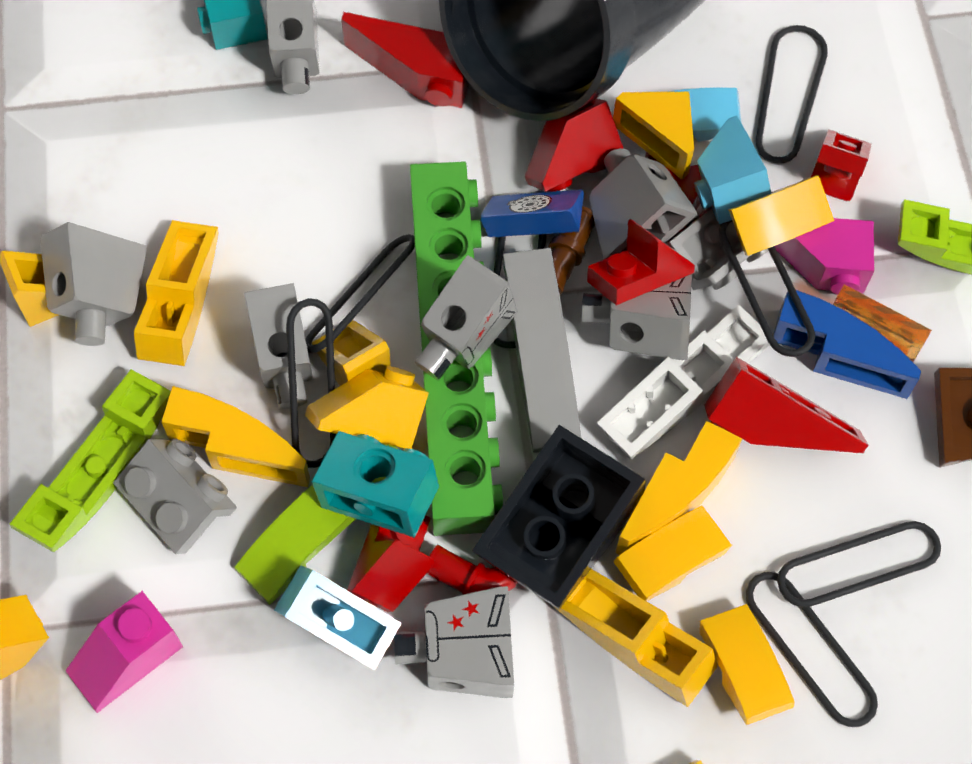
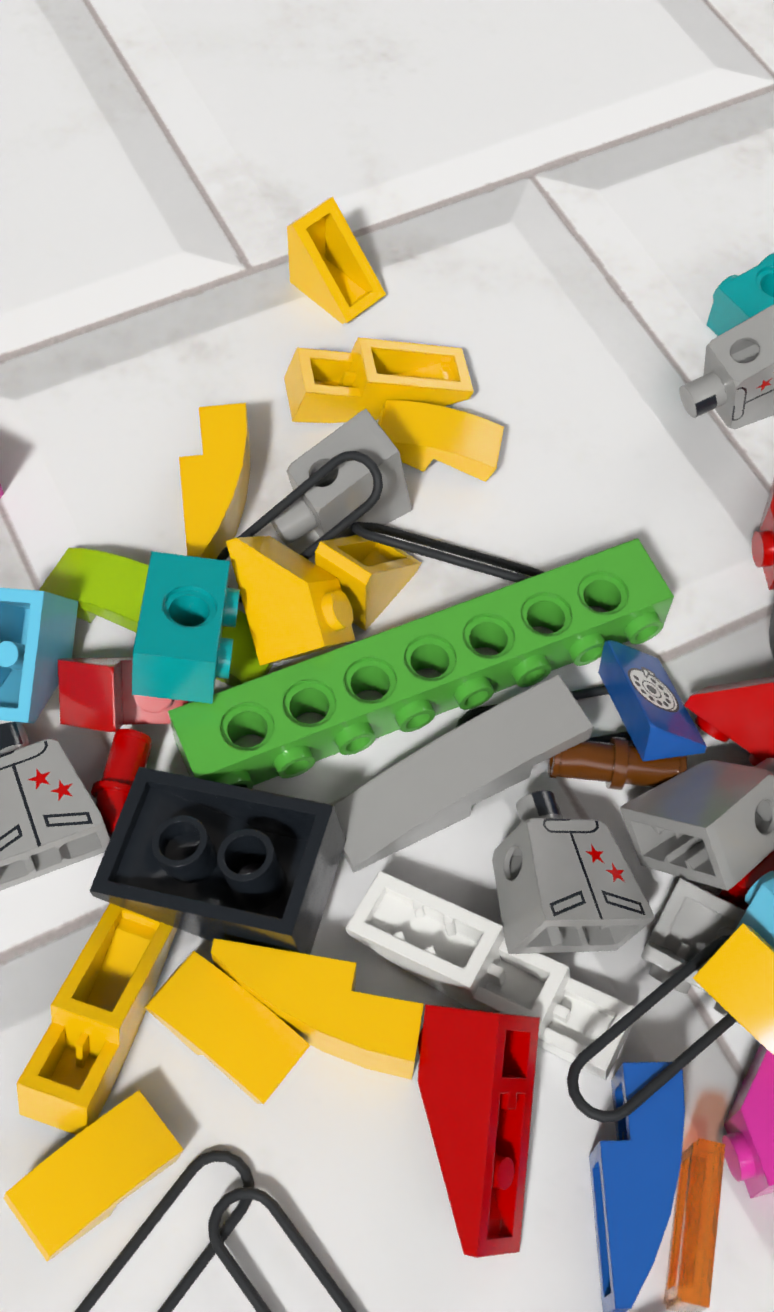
camera: 70 degrees right, 5 degrees down
lime slope [10,369,171,553] -> none
light grey torso [41,222,147,346] -> none
light grey bracket [113,439,237,554] -> none
light grey torso [415,255,518,380] -> none
red slope [587,219,695,305] -> none
none -> yellow slope [378,400,504,482]

